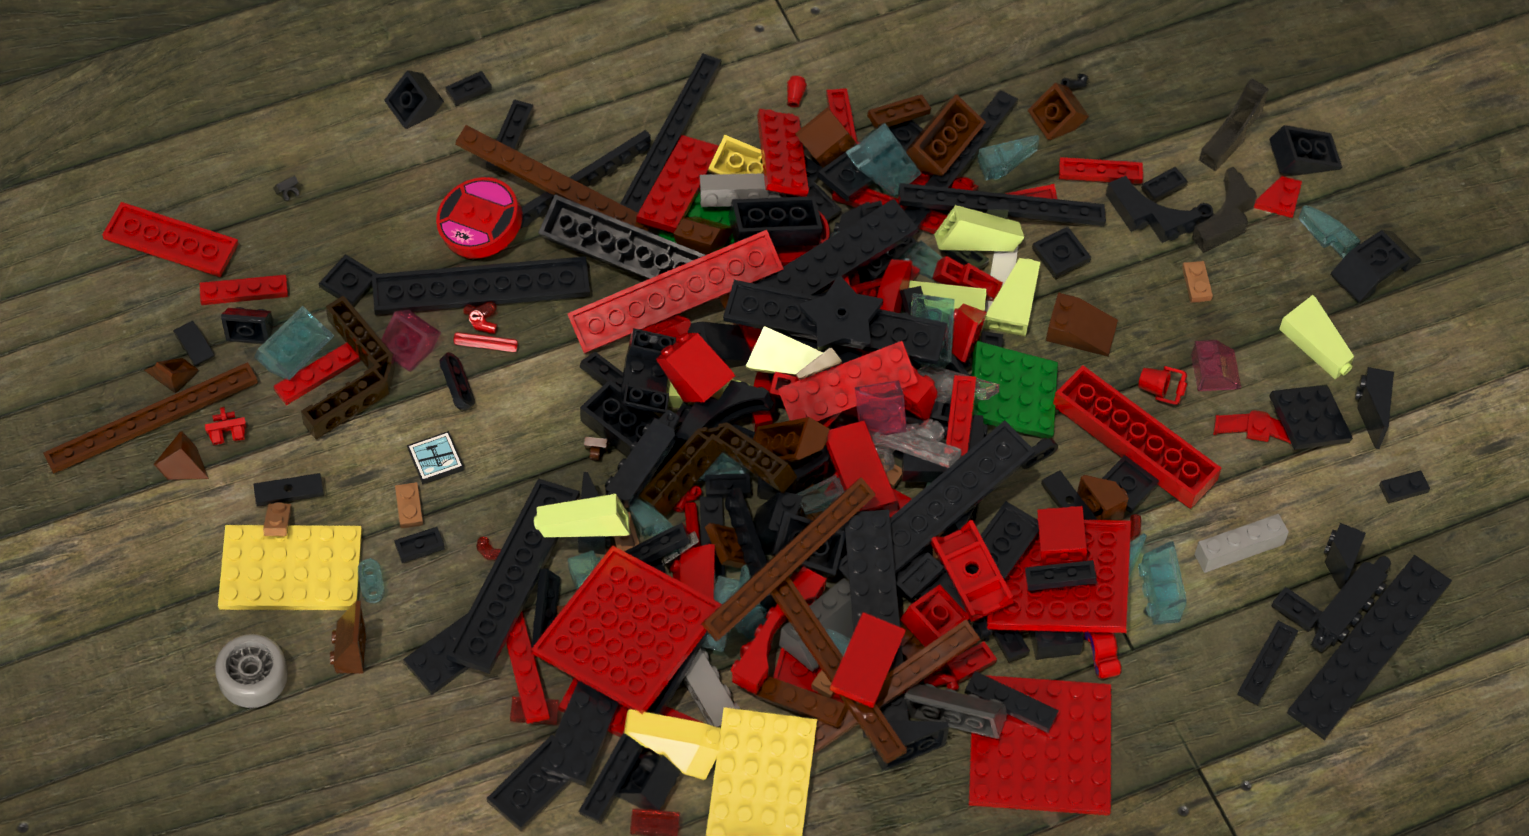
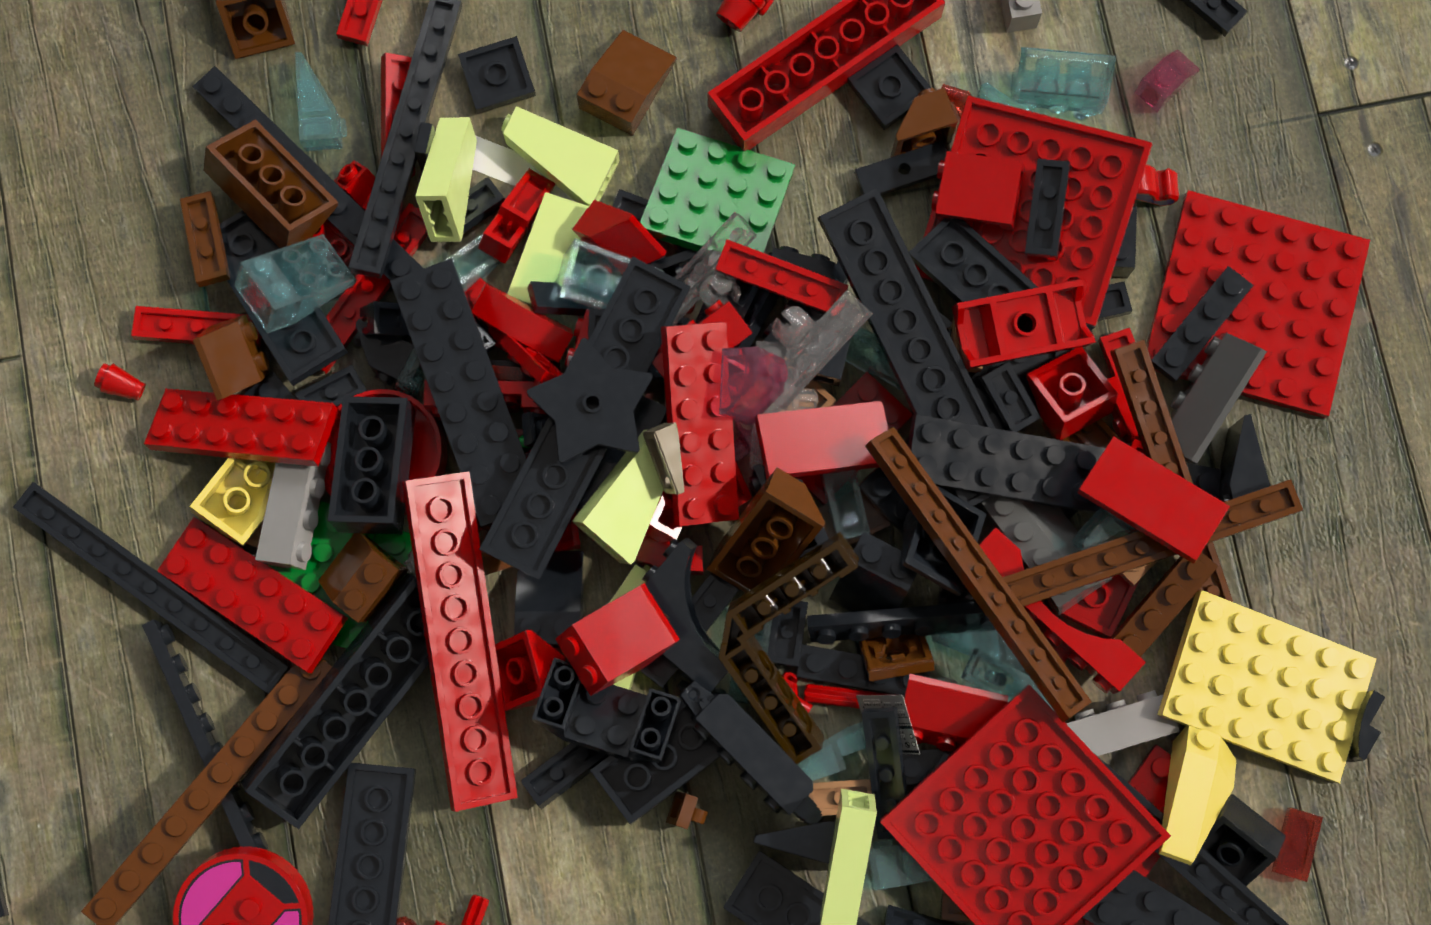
camera: 75 degrees left, 20 degrees up
black plate [486,100,534,173] -> none
black plate [1021,438,1058,469] -> none
none -> clear pink slope [1135,49,1200,113]

